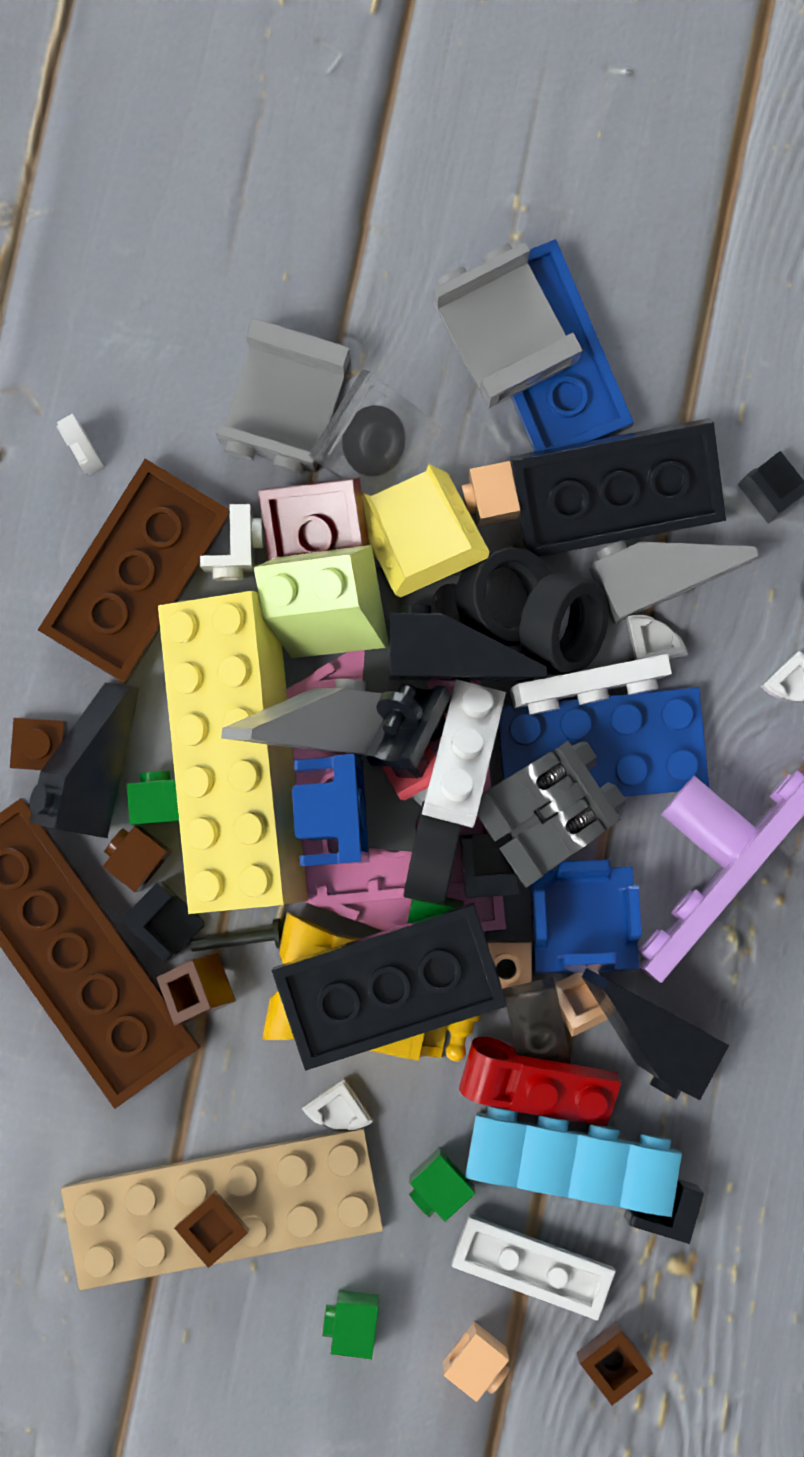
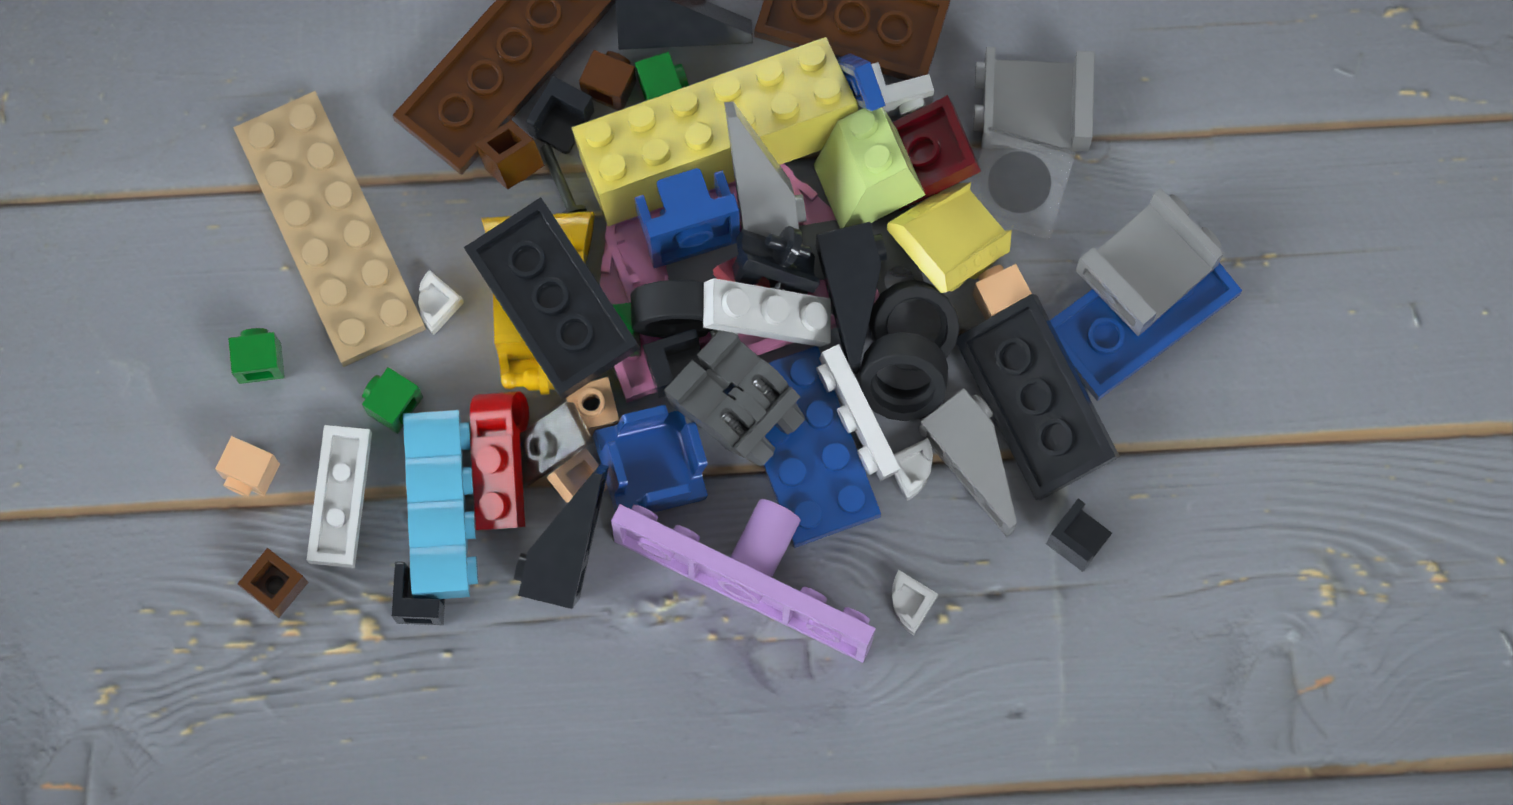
camera: 75 degrees right, 10 degrees down
reddish brown plate [174,1190,250,1268] -> none
none -> blue tile [836,53,886,111]

